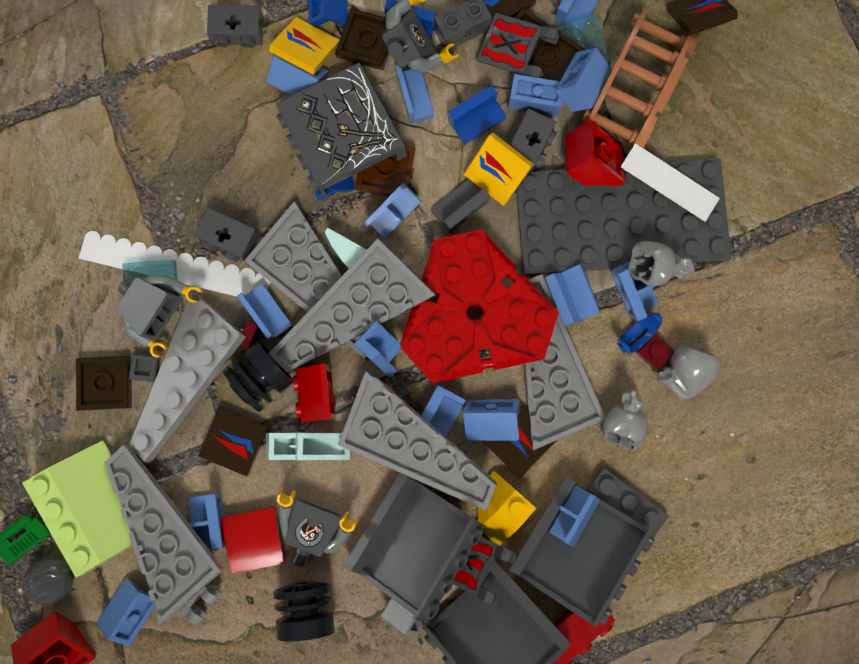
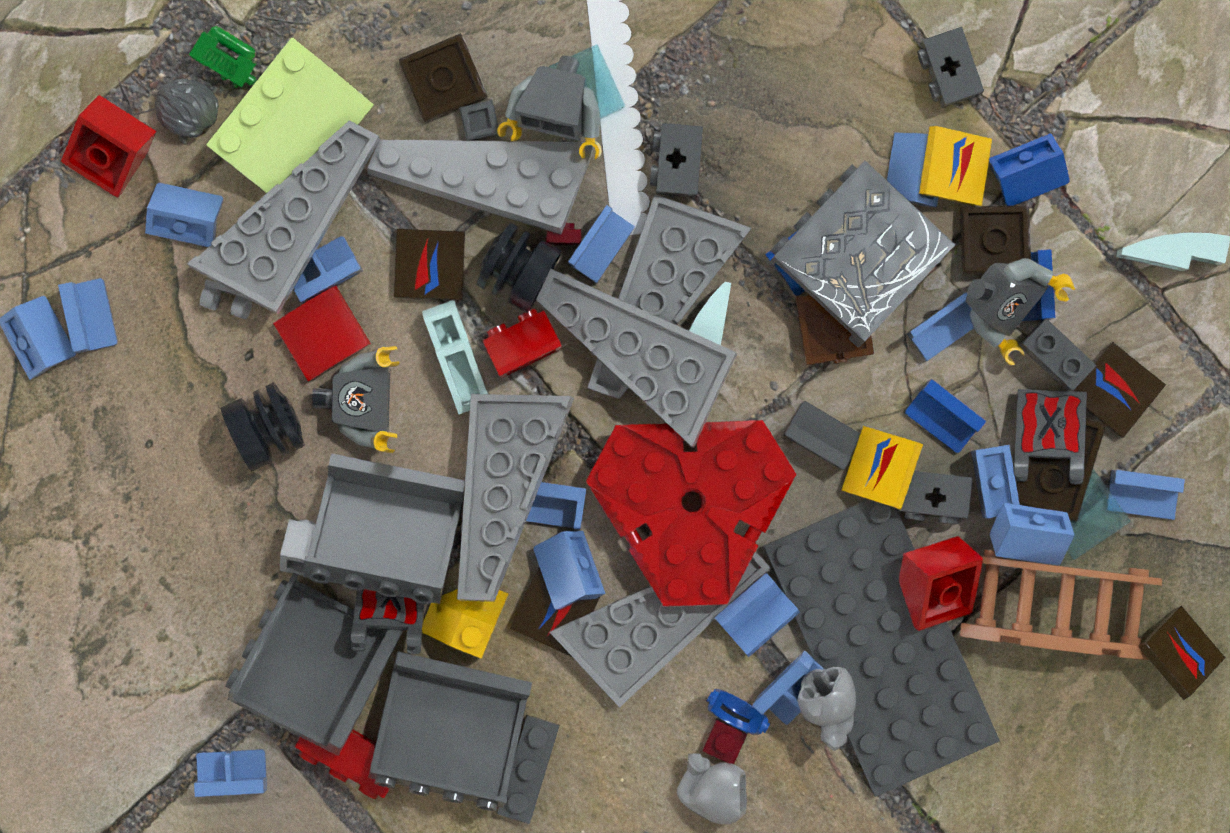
camera: 65 degrees right, 5 degrees up
medium blue panel [354,321,402,378] -> none
medium blue panel [364,183,421,238] -> none
medium blue panel [549,485,600,547] -> none
light grey piece [603,391,648,450] -> none
white sticker [621,143,720,222] -> none

